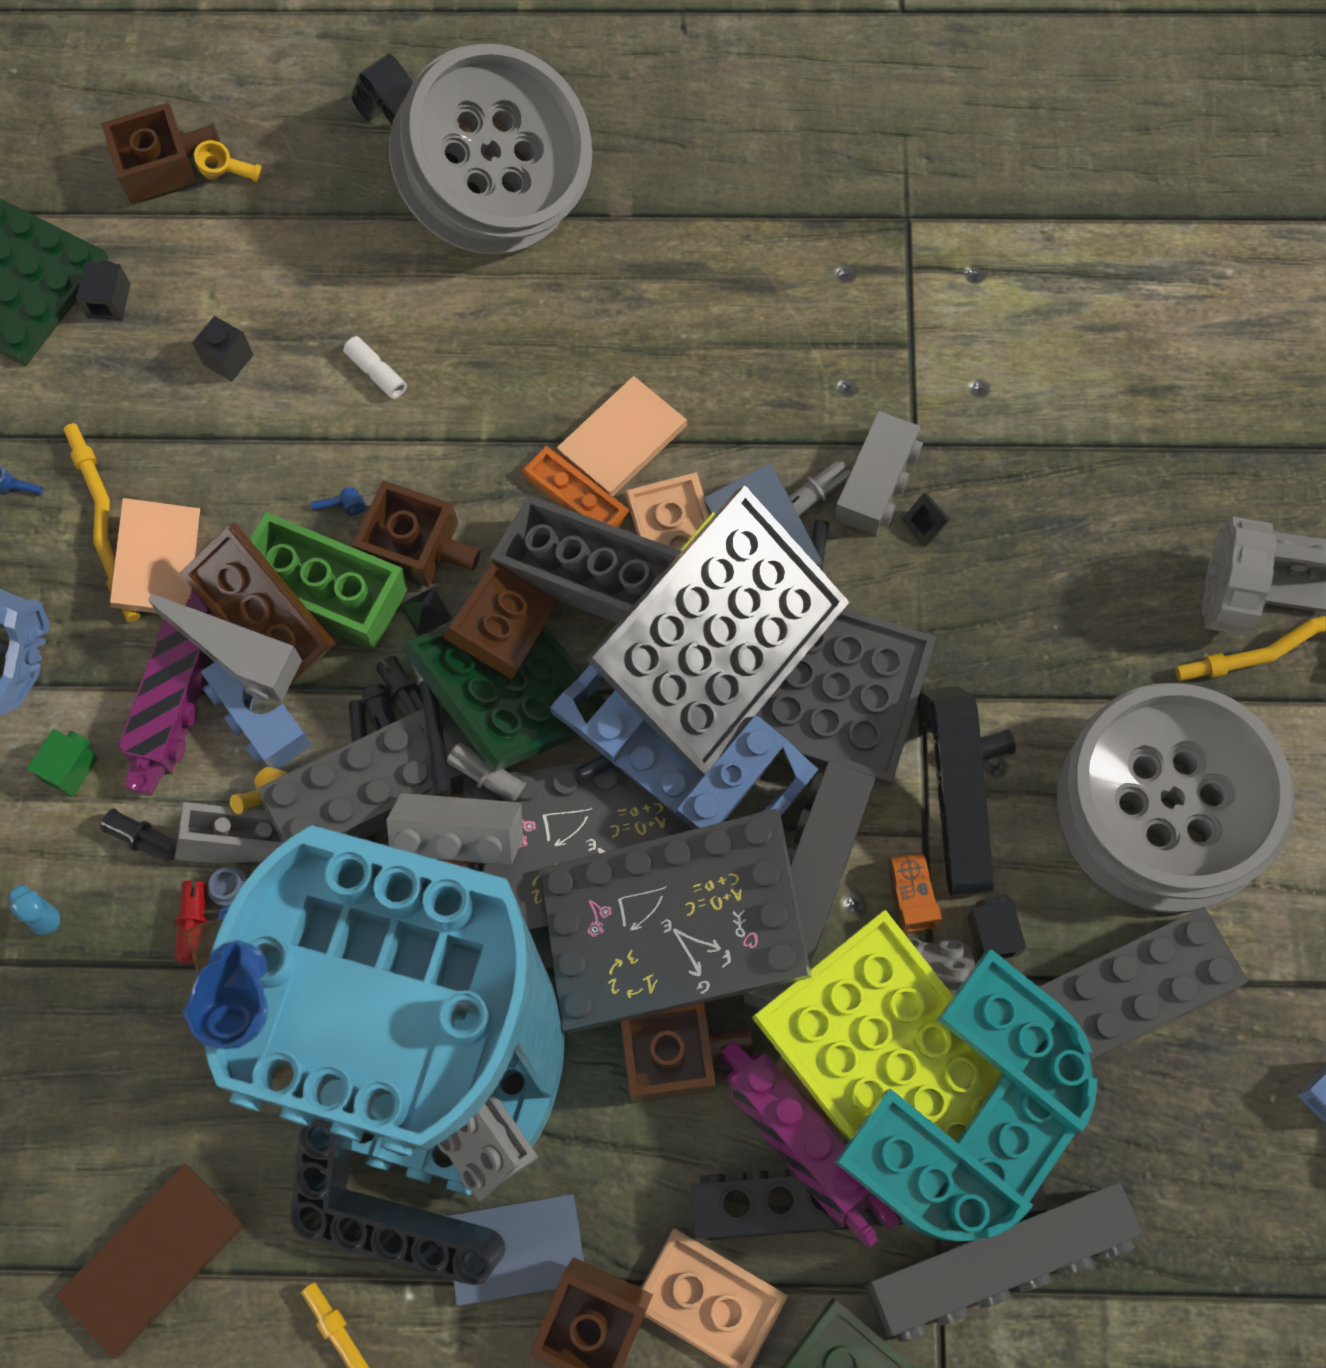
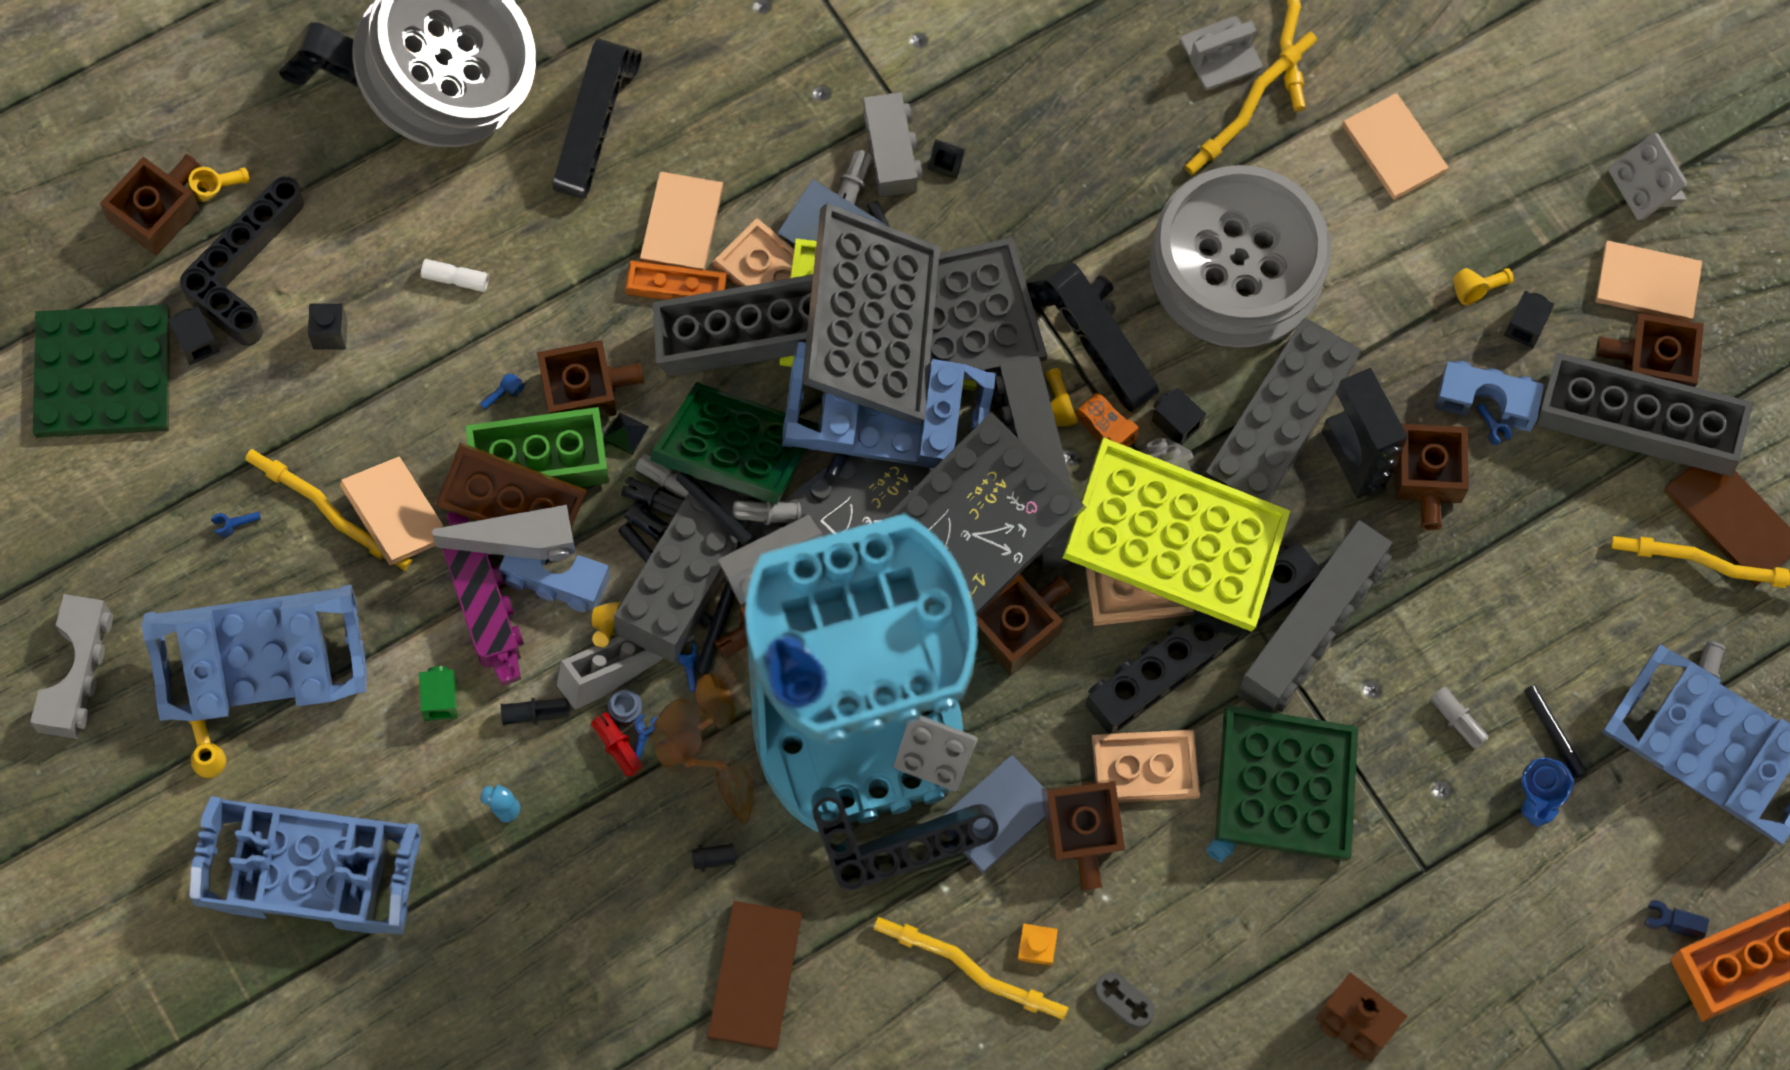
camera: 40 degrees left, 0 degrees up
reddish brown plate [443,561,559,679] -> none
magenta hinge [721,1041,899,1247] -> none
teal plate [834,949,1097,1241] -> none
light grey connector [1202,516,1277,636] -> none
none -> black beam [180,176,304,346]
none -> black beam [552,38,642,200]
none -> black pin [691,843,736,872]
none -> yellow bar [1045,368,1078,427]
none -> black arch [1322,368,1408,498]
none -> reddish brown brick [1395,424,1469,531]

